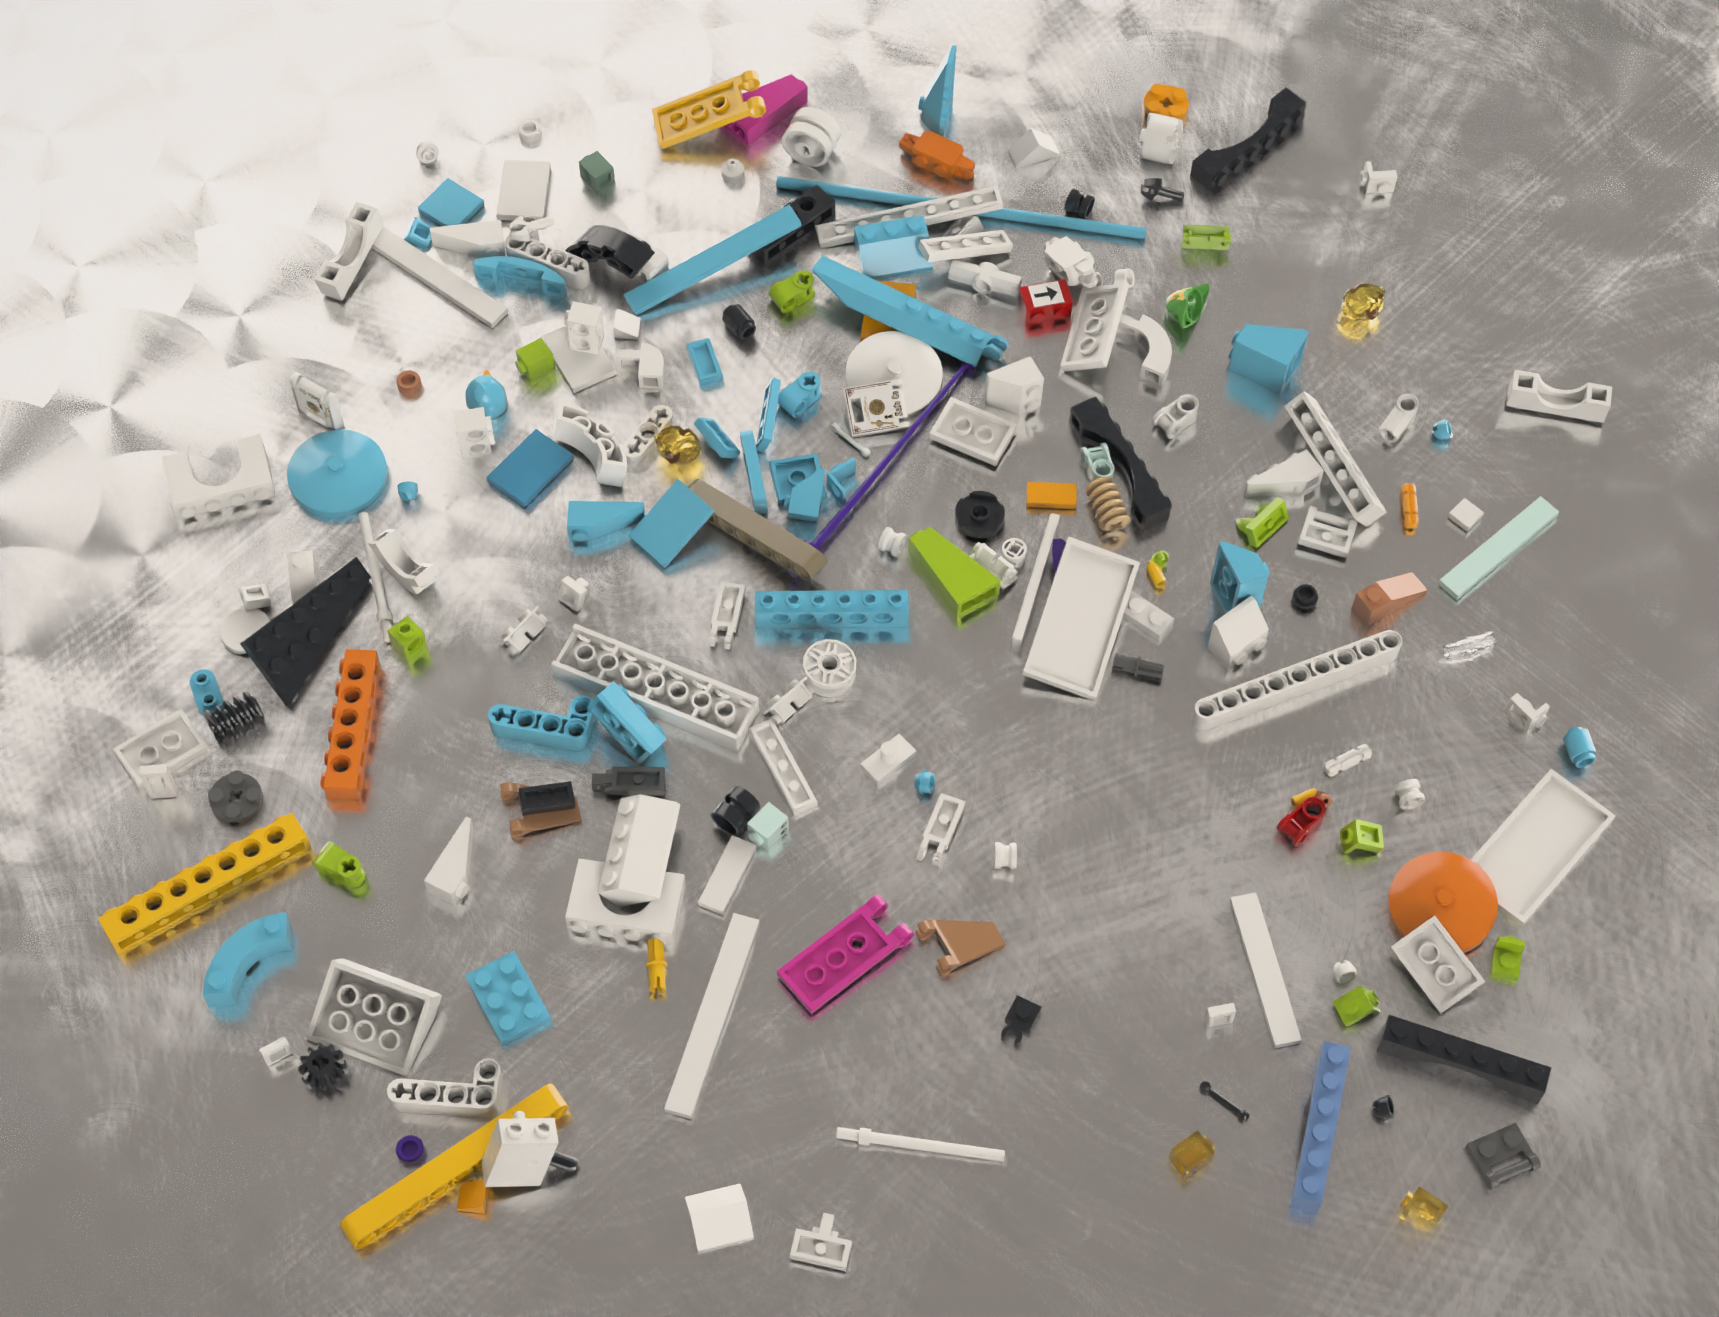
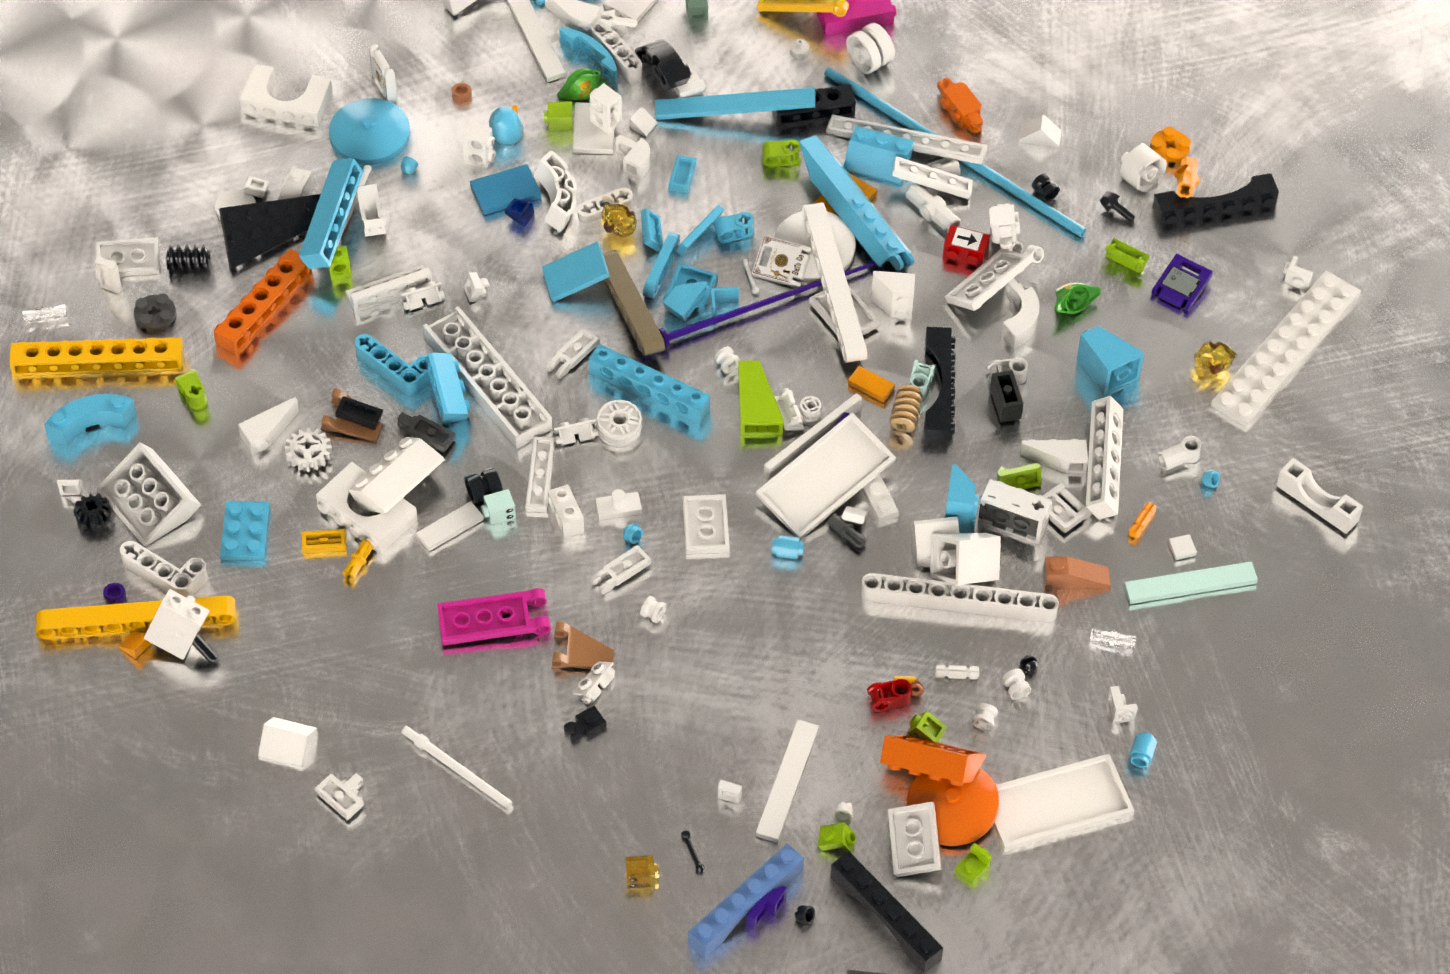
camera: 30 degrees right, 5 degrees down
medium azure plate [189,669,224,717] -> none
medium azure slope [567,501,645,541] -> none
white tile [664,913,760,1120] -> none
black brick [722,304,756,340] -> none
medium azure wedge [918,45,957,137] -> none
black plate [955,491,1005,538] -> none
arm [1146,550,1169,588] -> none
black plate [1292,584,1318,609] -> none
none -> clear pin [23,304,67,324]
none -> white gear [285,428,332,472]
none -> medium azure brick [299,158,363,269]
none -> yellow tile [301,529,347,554]
none -> white fence [345,265,432,313]
none -> clear blue slope [505,198,534,227]
none -> white brick [548,484,584,539]
none -> bright green hat [557,68,608,101]
none -> white hinge [573,661,615,705]
none -> white tile [682,494,730,555]
none -> dark purple slope [746,885,787,930]
none -> medium azure brick [772,535,804,559]
none -> white beam [802,202,867,363]
none -> white tile [842,506,868,524]
none -> orange slope [880,734,986,786]
none -> white slope [930,533,1001,585]
none -> white piece [978,479,1052,544]
none -> pearl dark grey brick [990,370,1024,422]
none -> white wheel [1002,669,1031,700]
none -> black hinge [1019,655,1038,675]
none -> dark purple container [1151,253,1213,312]
none -> light orange piece [1174,157,1201,199]
none -> white plate [1211,270,1361,427]

